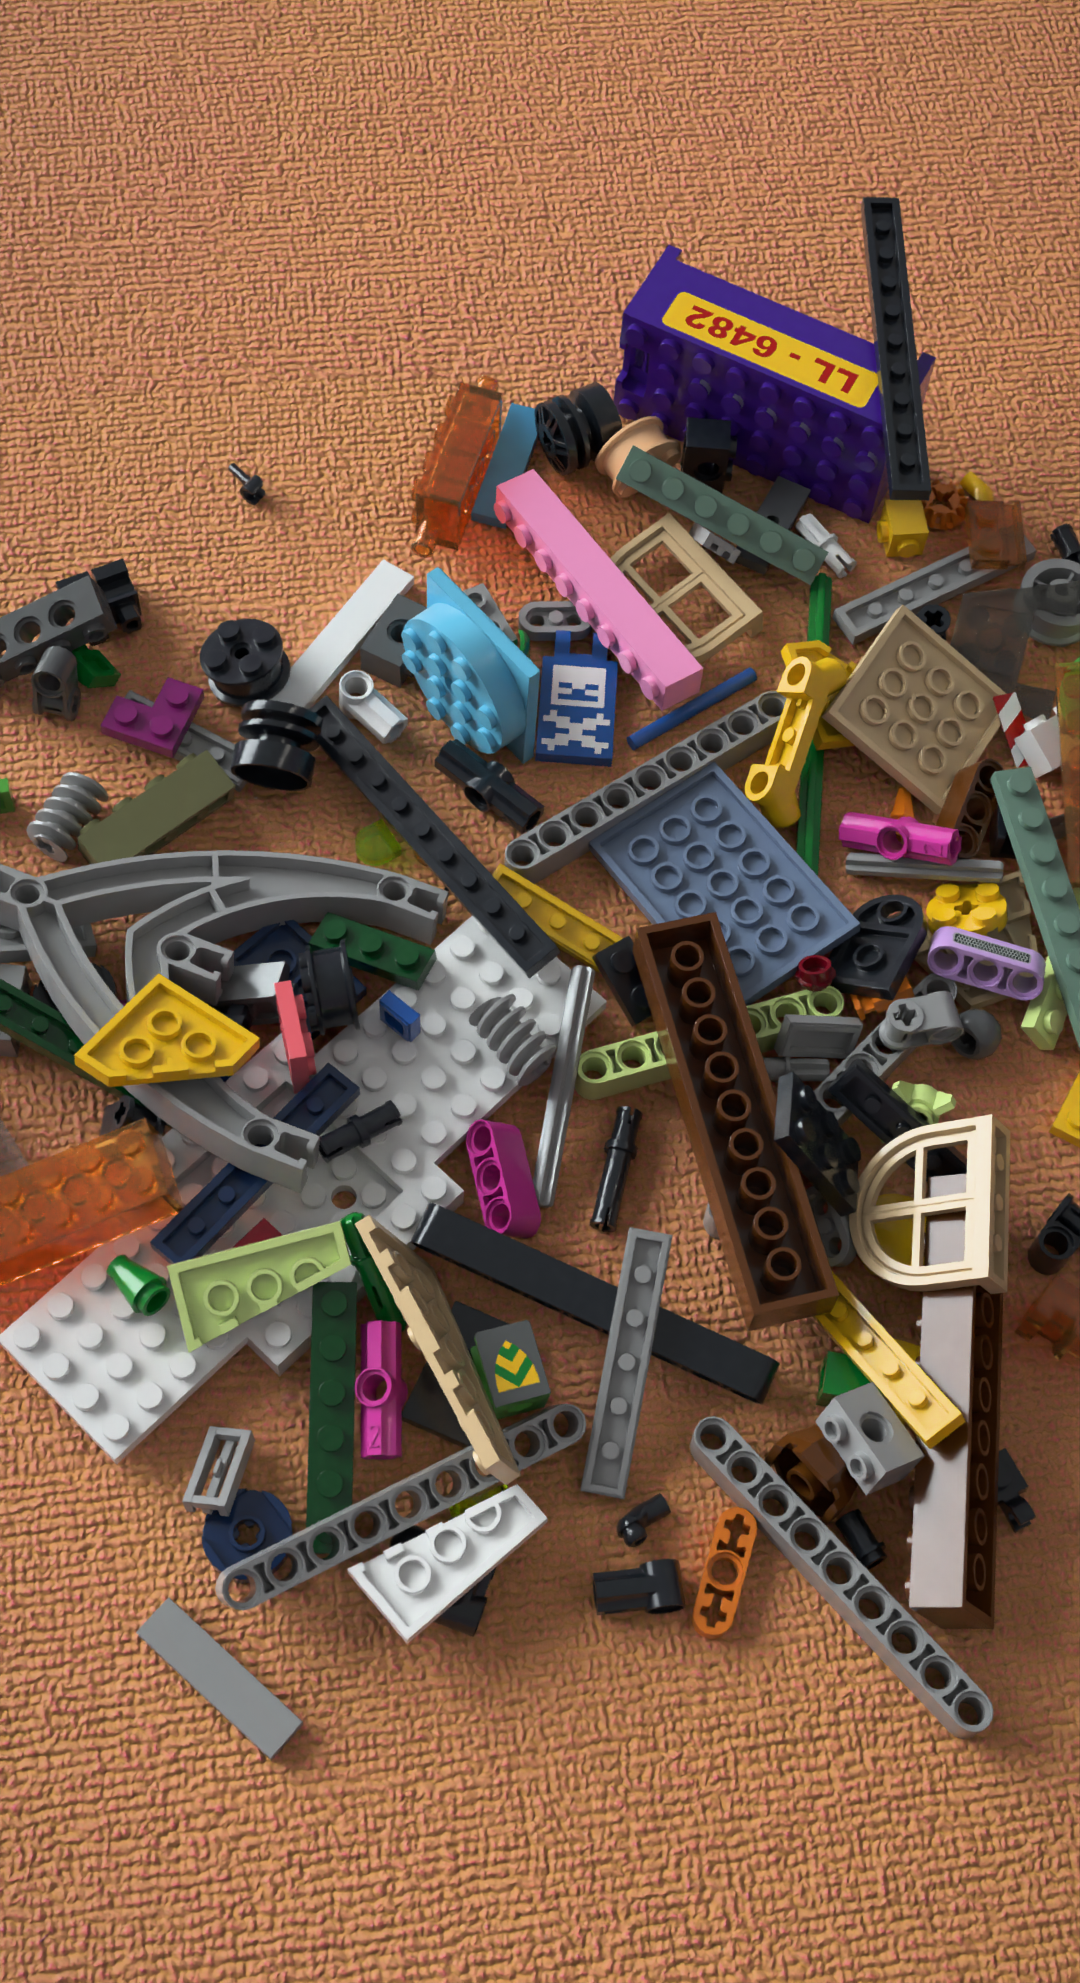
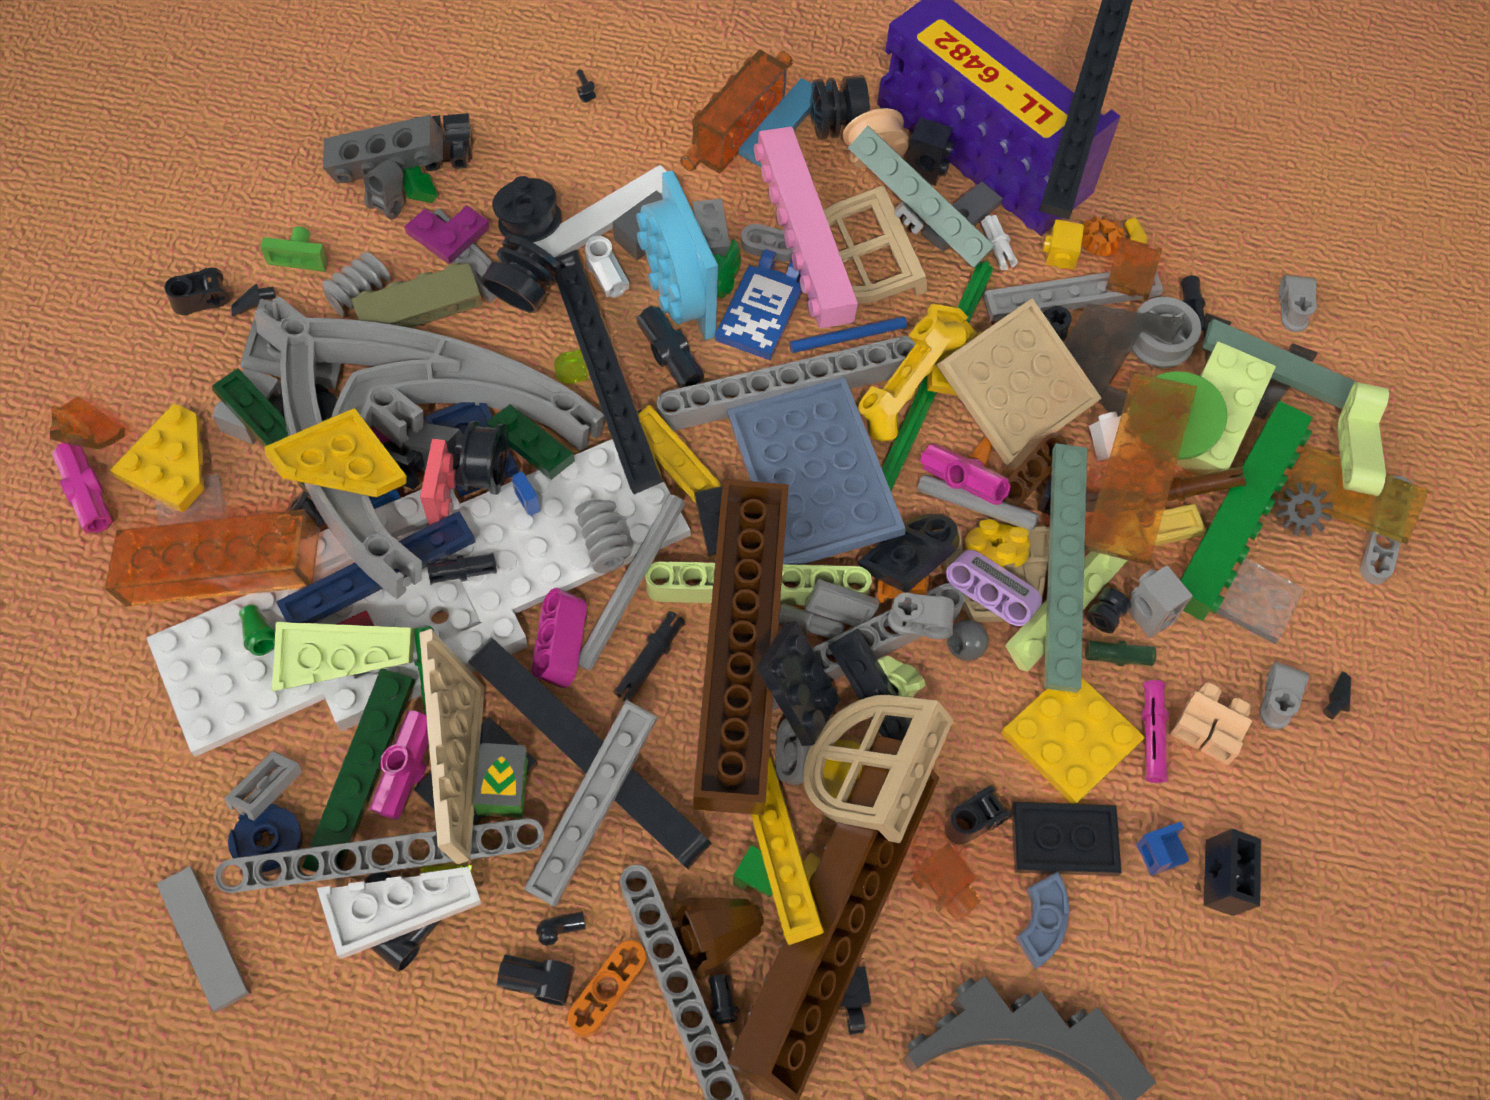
camera: 20 degrees right, 0 degrees up
dark red plate [795,955,836,992] -> none
light grey brick [815,1382,925,1495] -> none
sticker [993,692,1028,768] -> none

